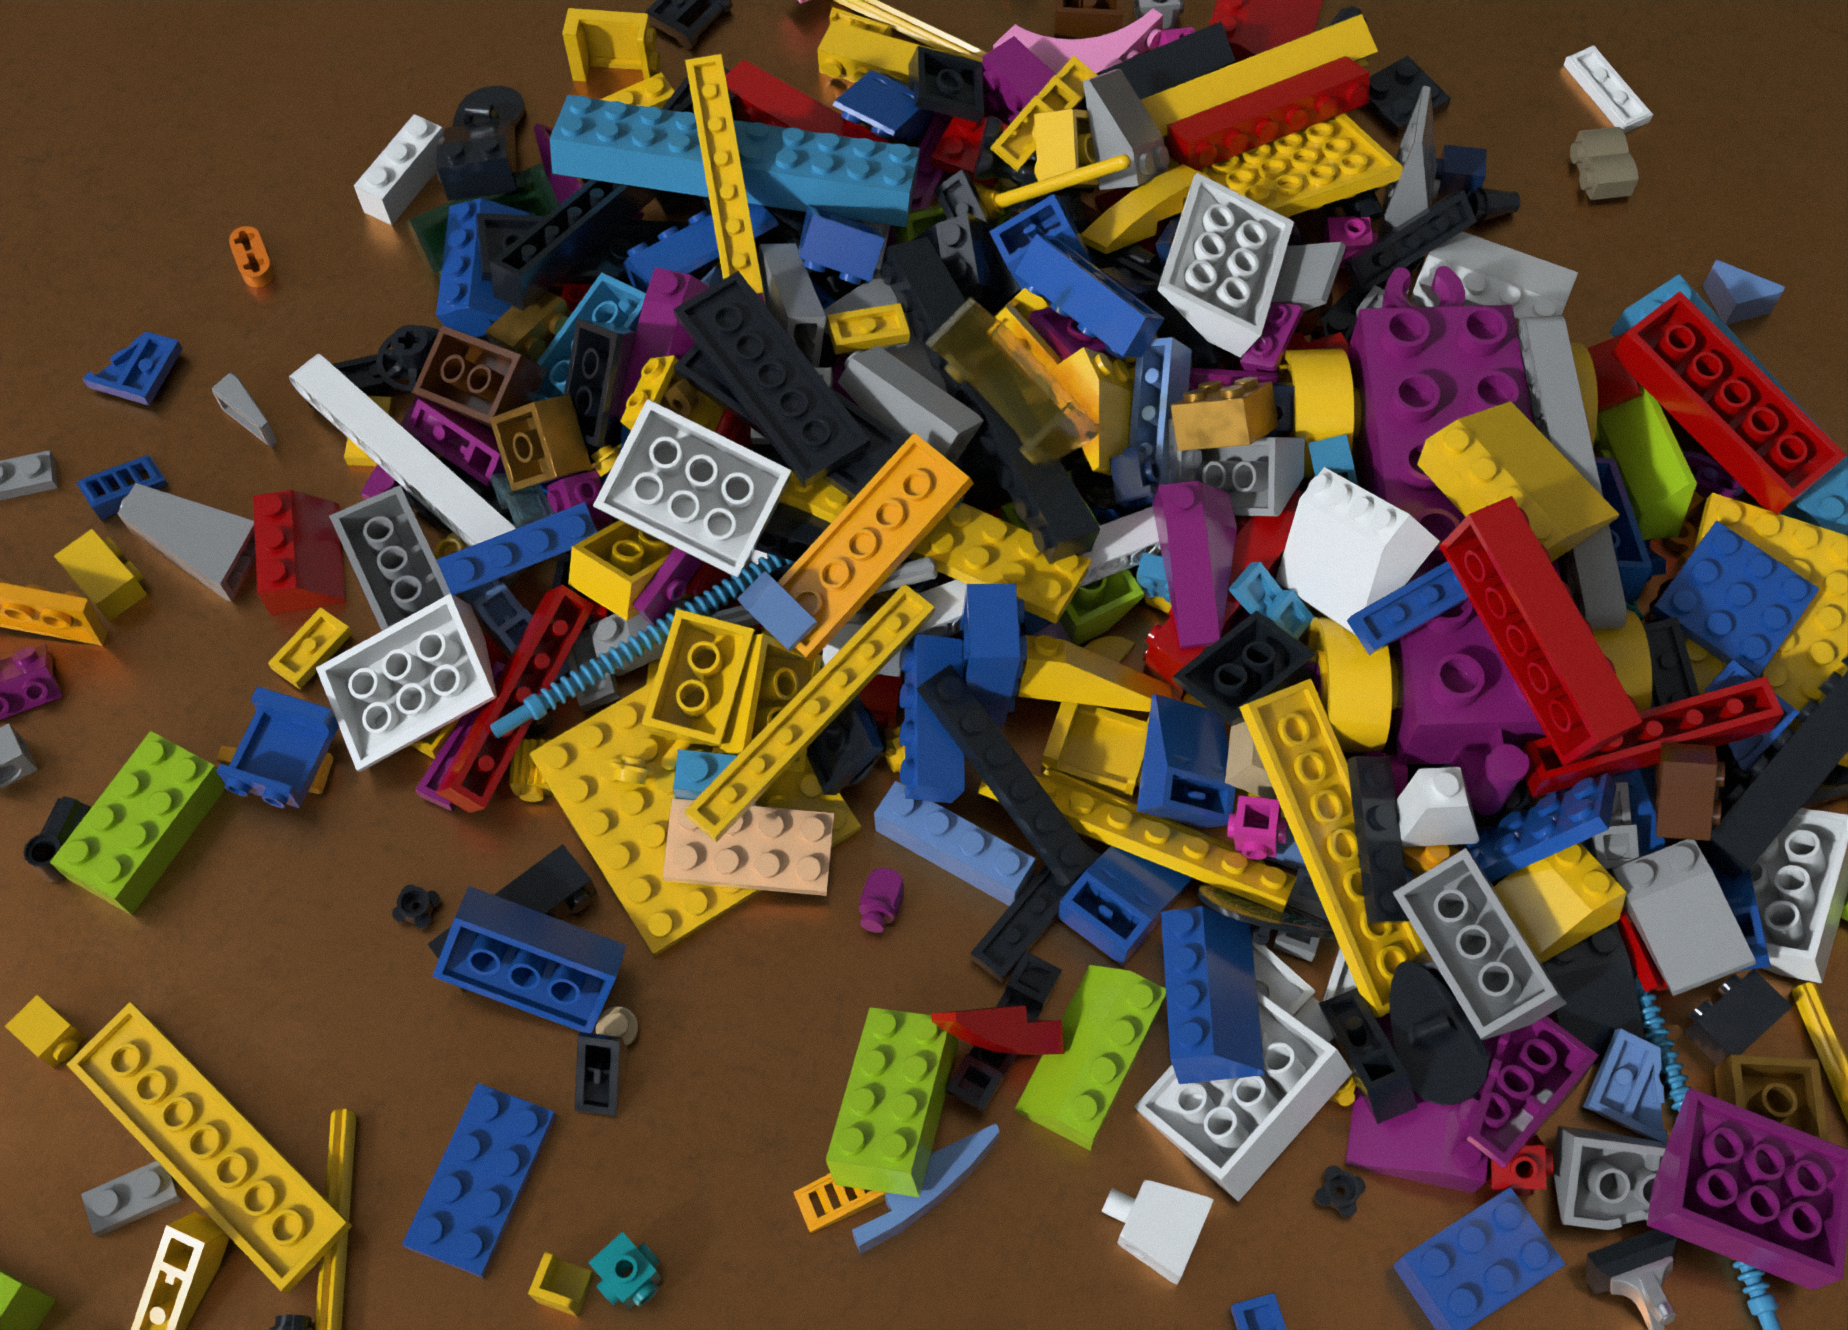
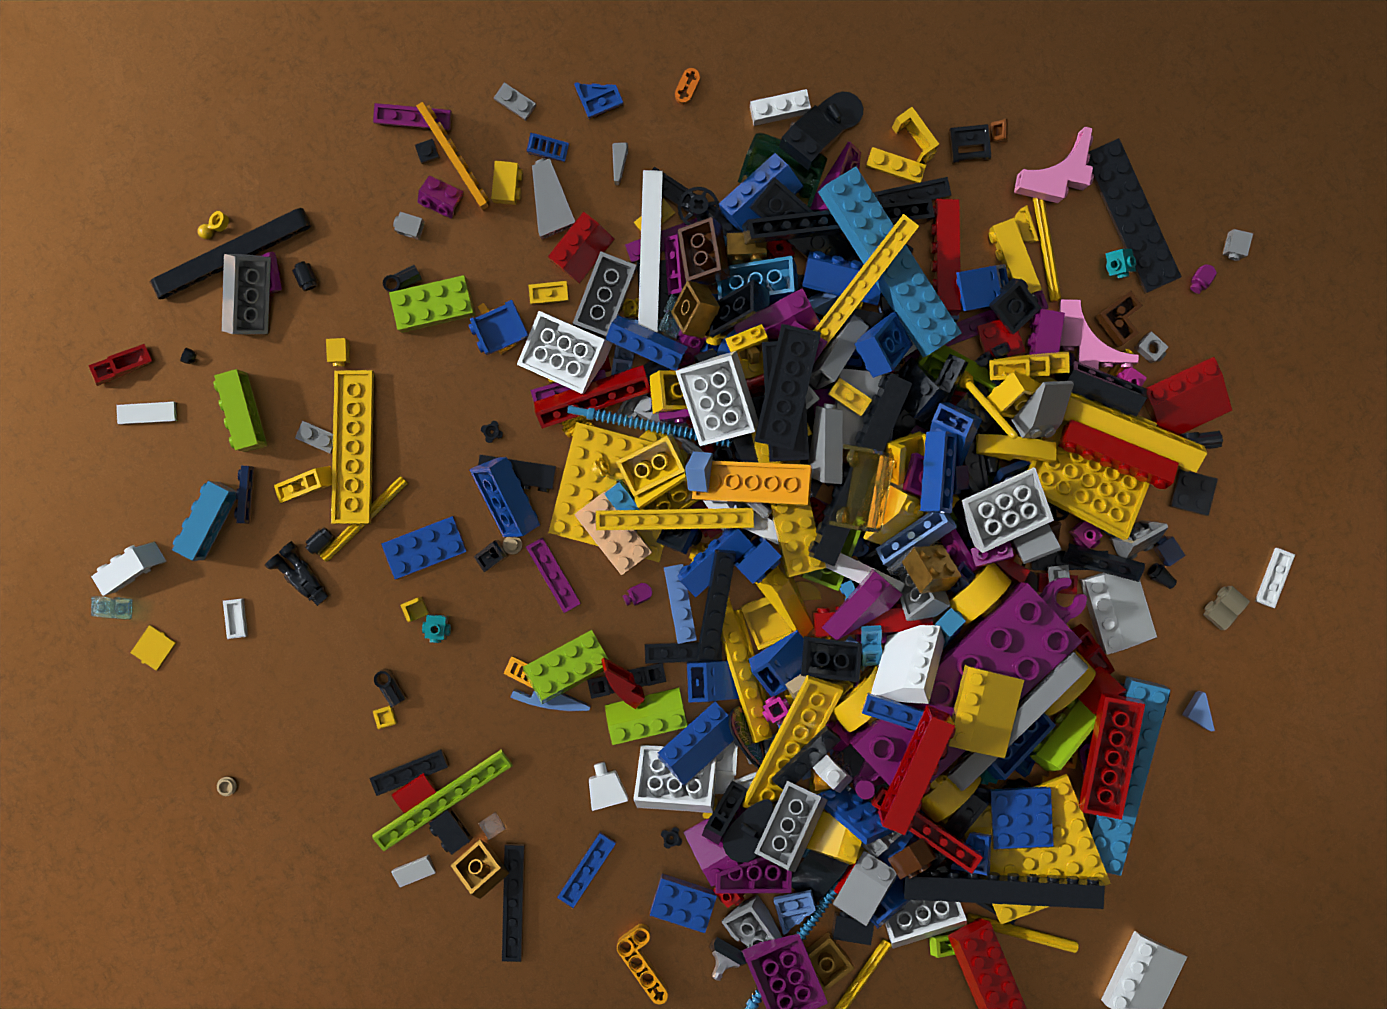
camera: 50 degrees right, 25 degrees up
dark blue brick [1109,446,1161,510] -> none
none -> magenta plate [526,537,581,613]

